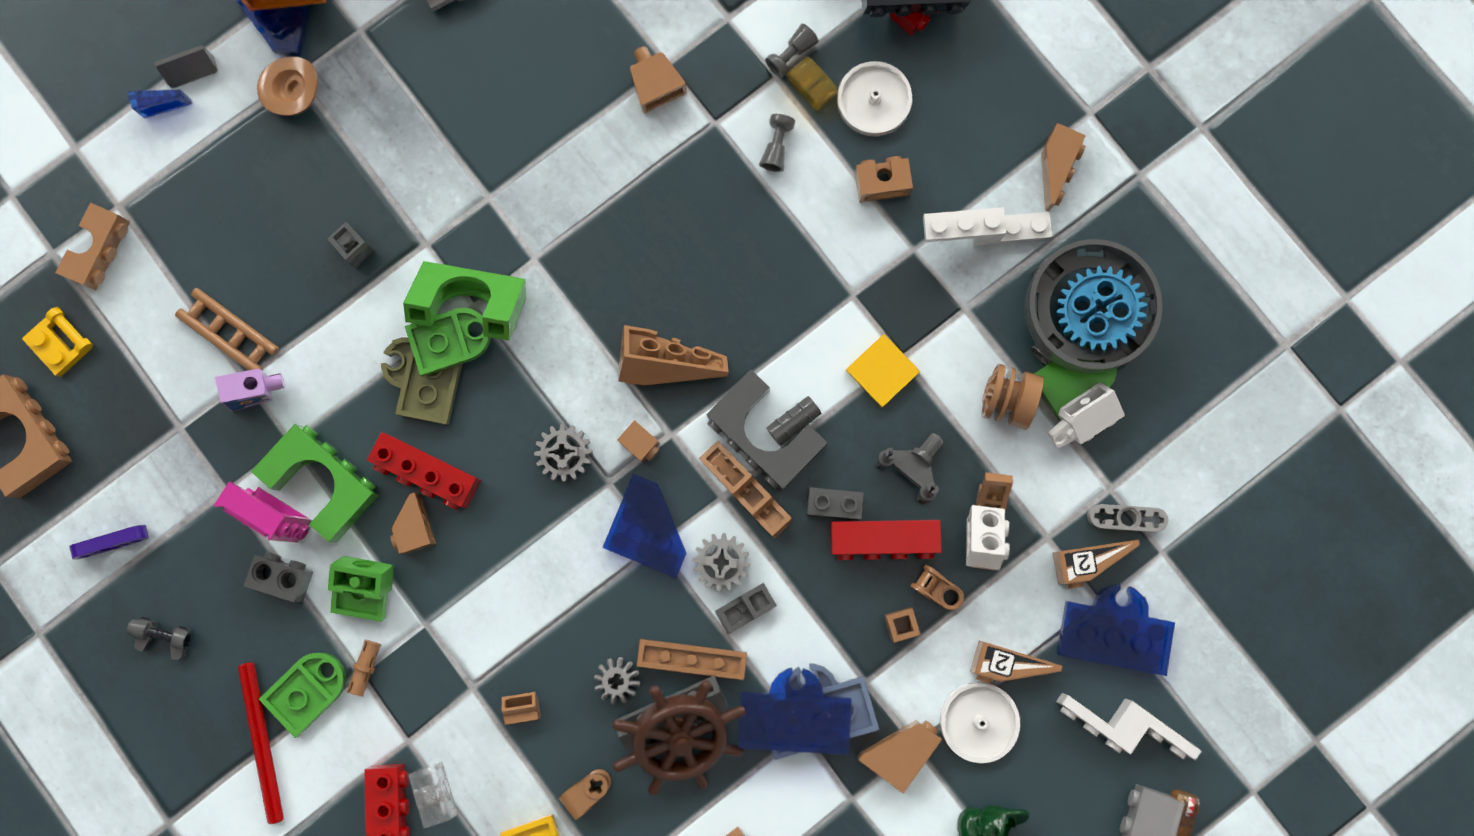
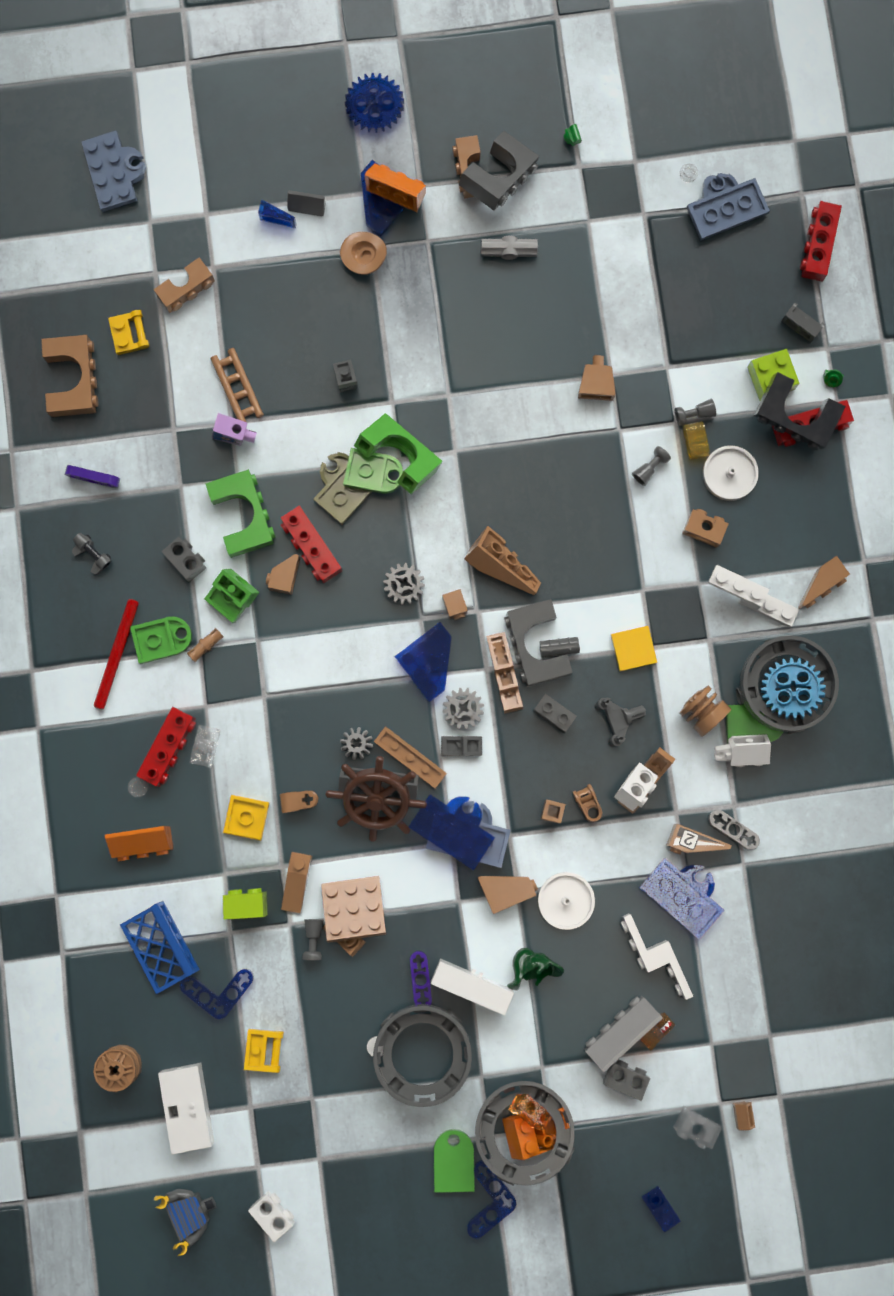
camera: 20 degrees right, 0 degrees up
dark pink window [214,482,312,543] -> none
medium nougat piece [502,692,541,725] -> none
red brick [830,520,941,560] -> none
slope [970,640,1062,684] -> none

